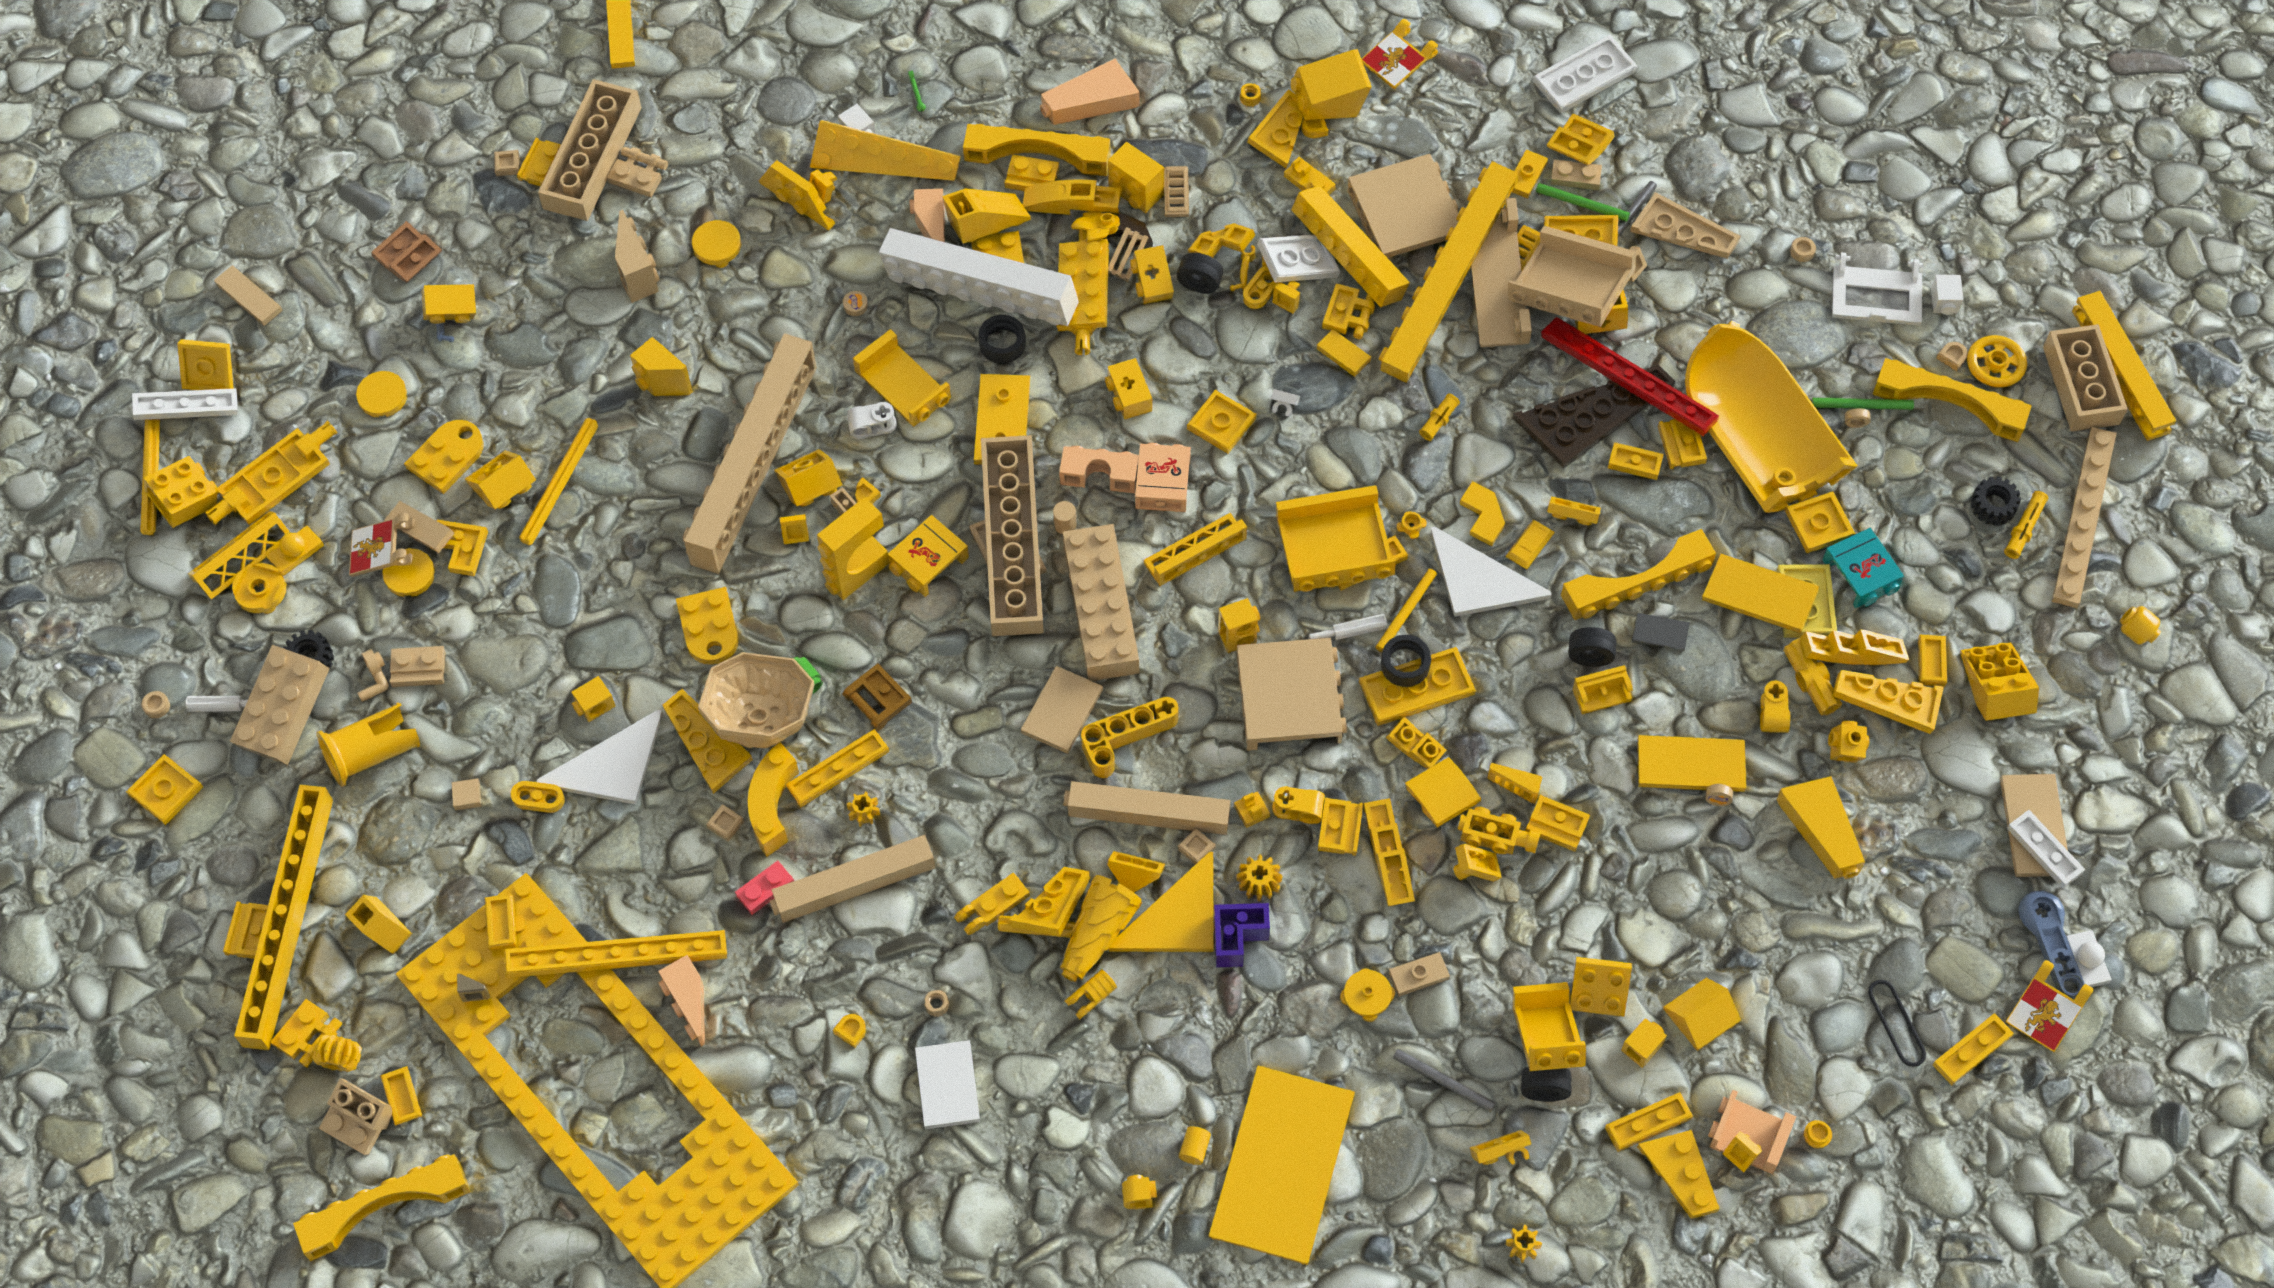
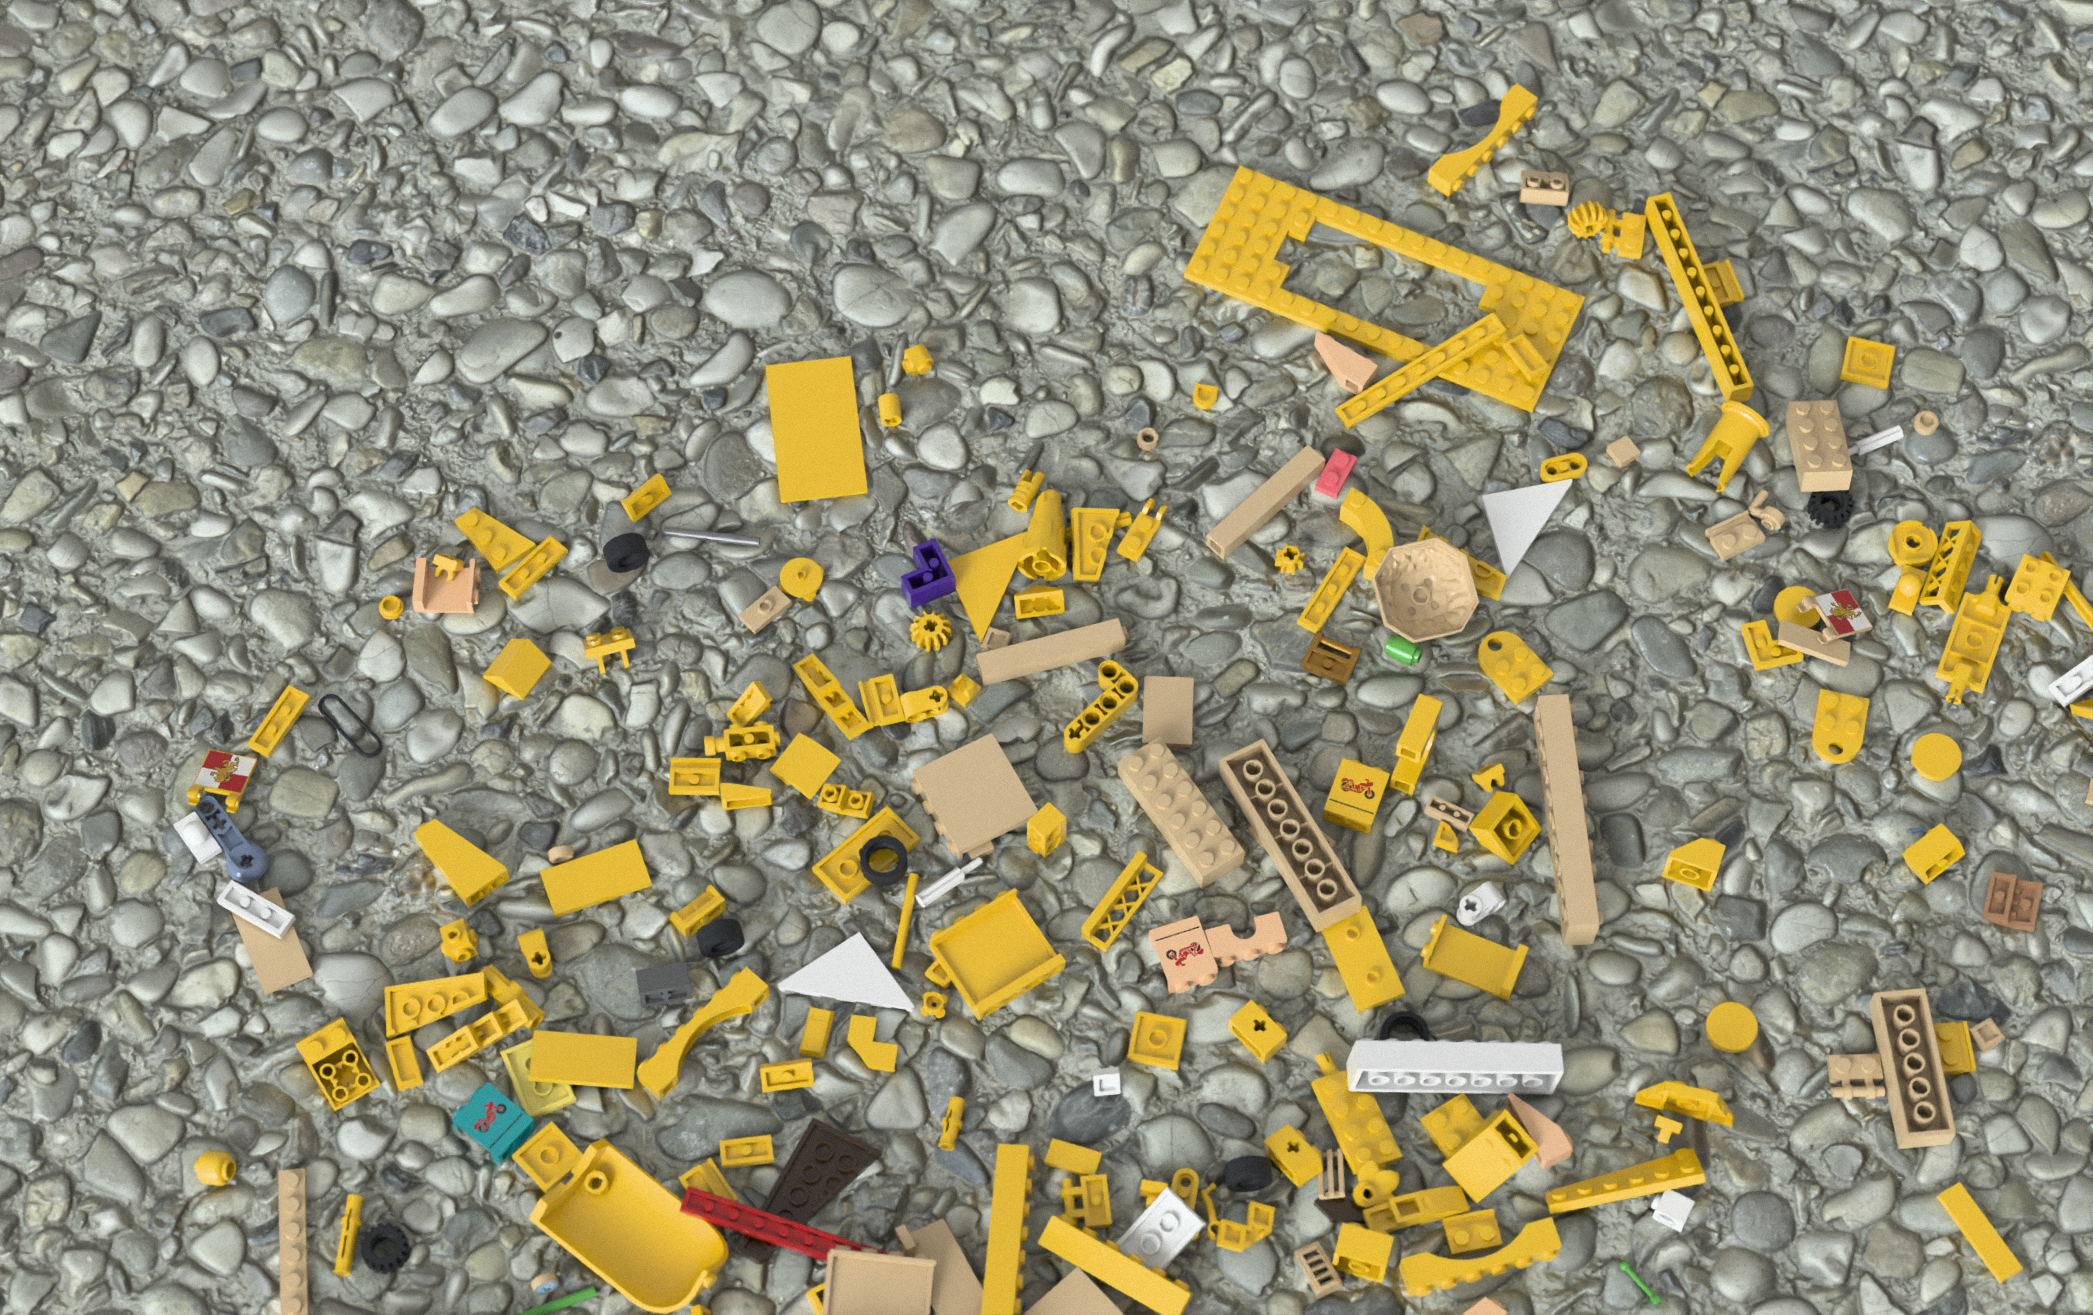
camera: 155 degrees right, 0 degrees up
yellow slope [345,895,412,954] -> none
yellow tile [380,1066,422,1126] -> none
dark tan slope [457,974,490,1002] -> none
yellow slope [465,450,536,509] -> none
yellow axle [519,418,598,545] -> none
yellow brick [571,676,616,722] -> none
tan slope [615,210,660,303] -> none
tan tile [706,804,745,842] -> none
tan tile [843,291,868,316] -> none
white tile [915,1040,980,1129] -> none
tan piece [1053,501,1077,534] -> none
yellow gear [1505,1225,1542,1263] -> none
yellow panel [1513,982,1586,1071] -> none
yellow brick [1621,1018,1667,1068] -> none

